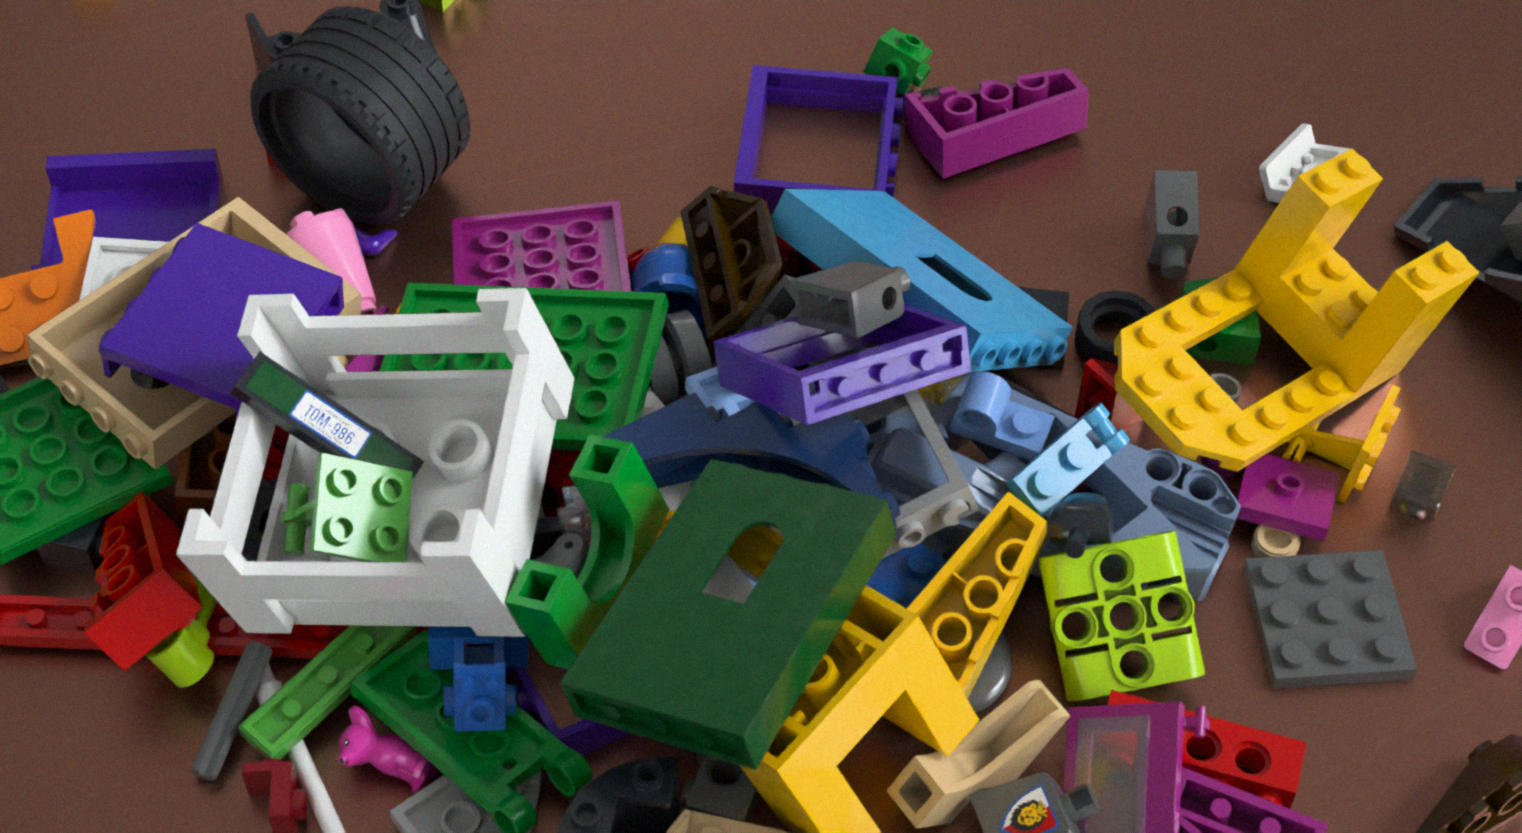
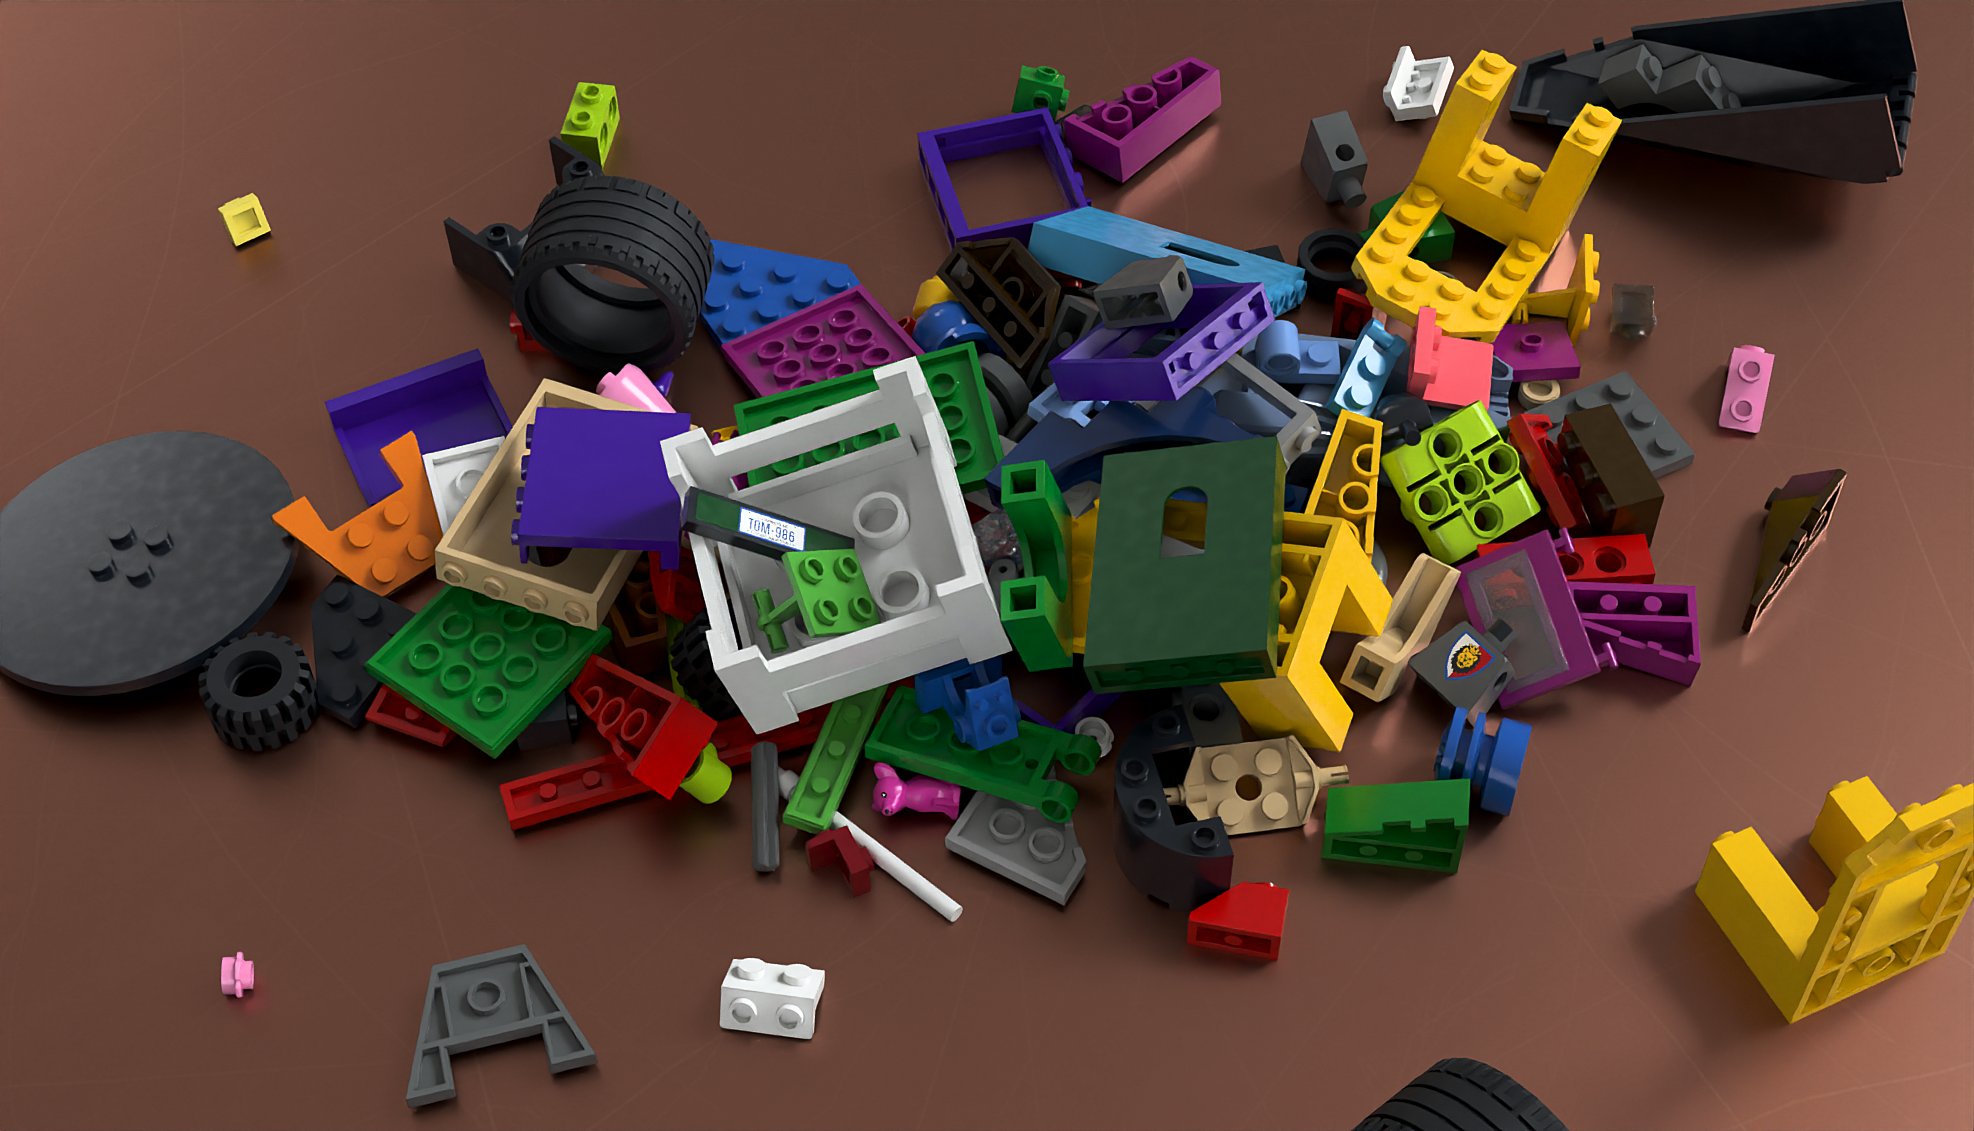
camera: 20 degrees left, 0 degrees up
none -> blue wing [698,239,861,351]
none -> white plate [1074,717,1114,757]
none -> coral bracket [1406,306,1494,411]
none -> red wing [1506,413,1590,532]
none -> dark brown wedge [1557,403,1665,548]

